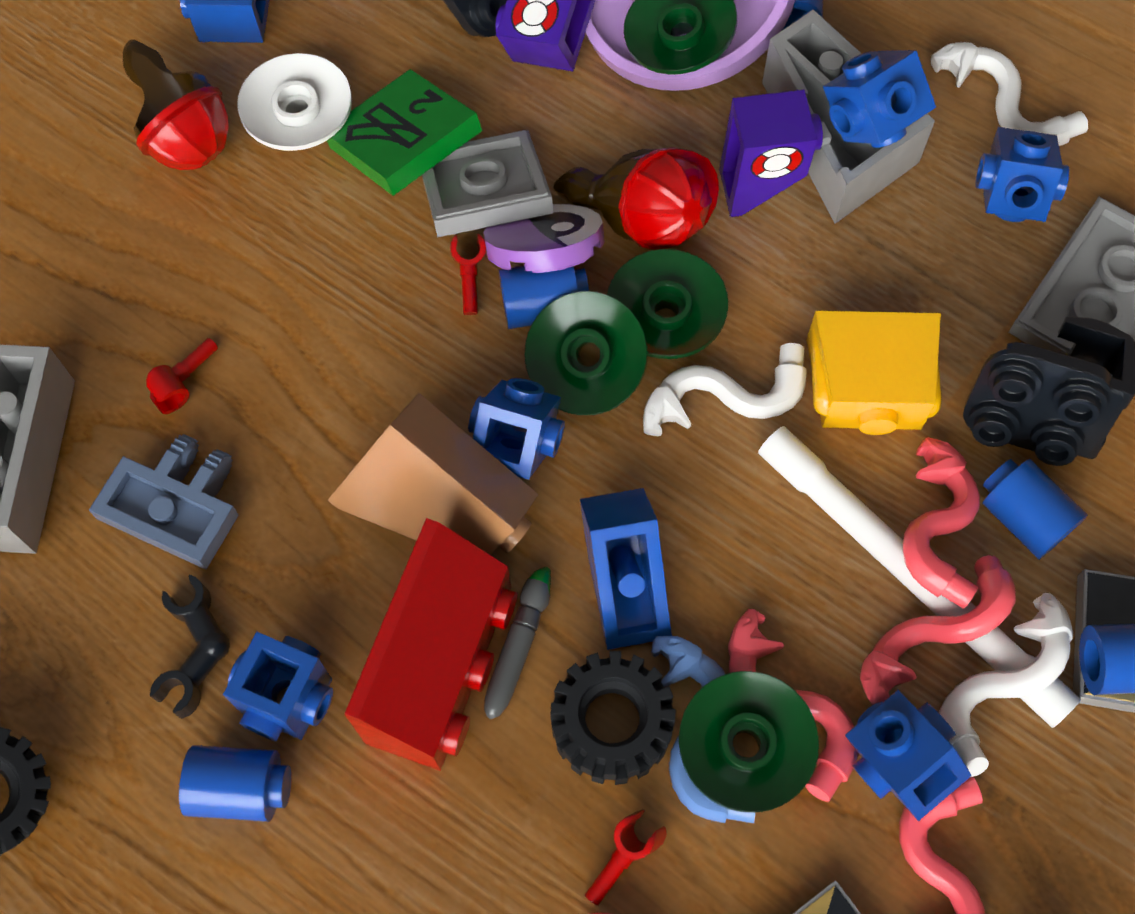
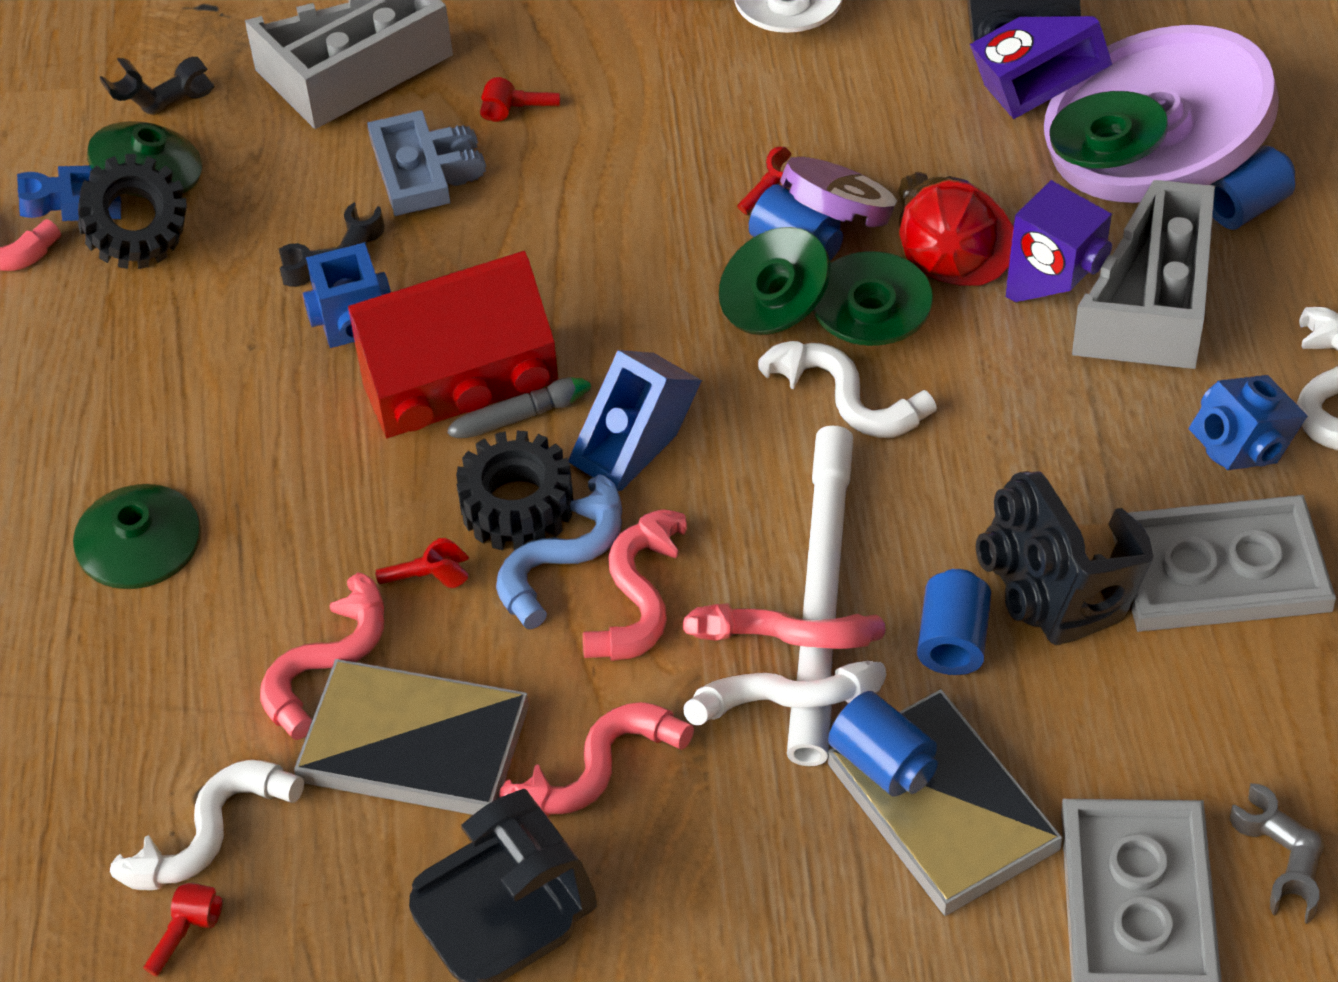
camera: 50 degrees right, 15 degrees down
blue brick [179,745,292,822] -> none
green tile [327,69,483,196] -> none
medium nougat slope [328,393,539,555] -> none
light grey tile [422,130,554,238] -> none
blue brick [468,378,565,480] -> none
dark green dish [678,671,819,813] -> none
yellow torso [806,311,941,435] -> none
blue brick [823,50,936,148] -> none
blue brick [845,690,972,821] -> none
coral animal [902,437,980,609] -> none

